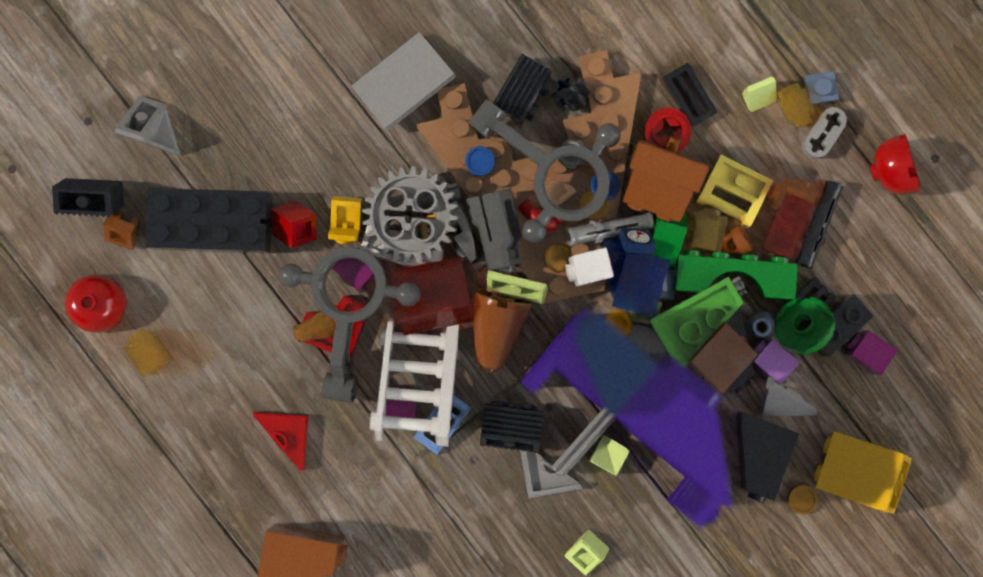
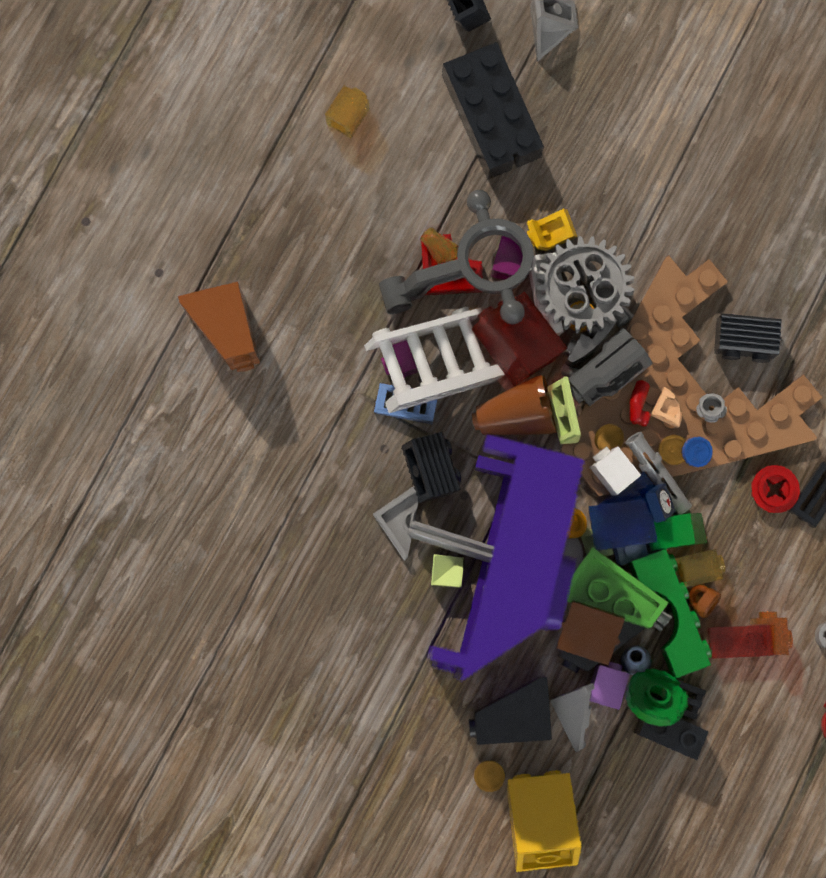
camera: 60 degrees right, 5 degrees down
red cylinder [64,274,127,333] -> none
dark orange tile [103,211,140,250] -> none
red tile [253,412,309,471] -> none
red panel [271,201,317,248] -> none
light grey tile [351,32,456,131] -> none
blue piece [465,146,495,176] -> none
dark grey piece [468,99,621,243] -> none
black gear [552,76,590,112] -> none
yellowish green slope [564,530,609,576] -> none
dark blue slope [573,311,658,417] -> none
dark orange piece [623,136,709,222] -> none
light yellow plate [696,155,774,228] -> none
black pin [795,181,844,269] -> none
magenta brick [845,330,898,375] -> none

